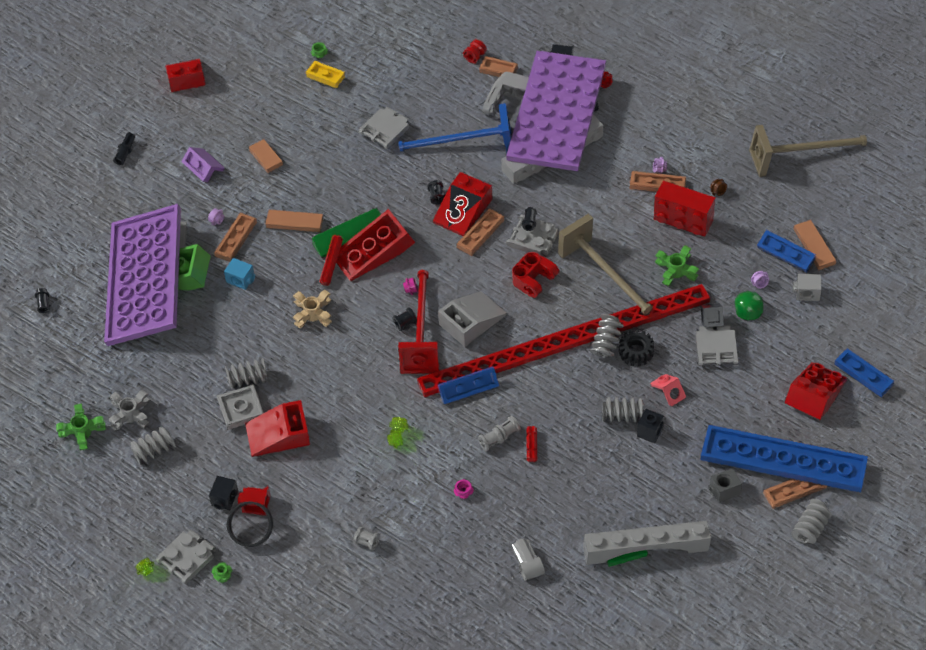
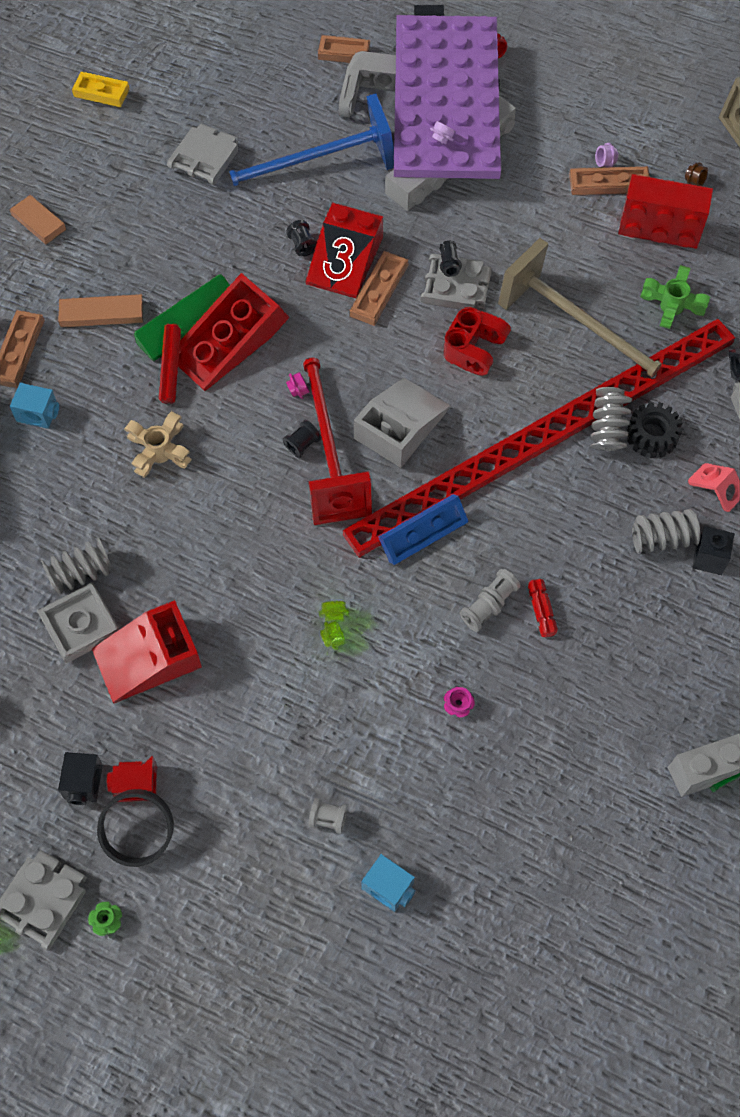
camera: 15 degrees left, 10 degrees up
bright green plate [311,42,328,58] -> none
red wheel [463,39,487,64] -> none
light grey piece [512,538,545,581] -> none
none -> dark azure brick [361,854,416,912]
none -> lavender plate [430,121,456,145]

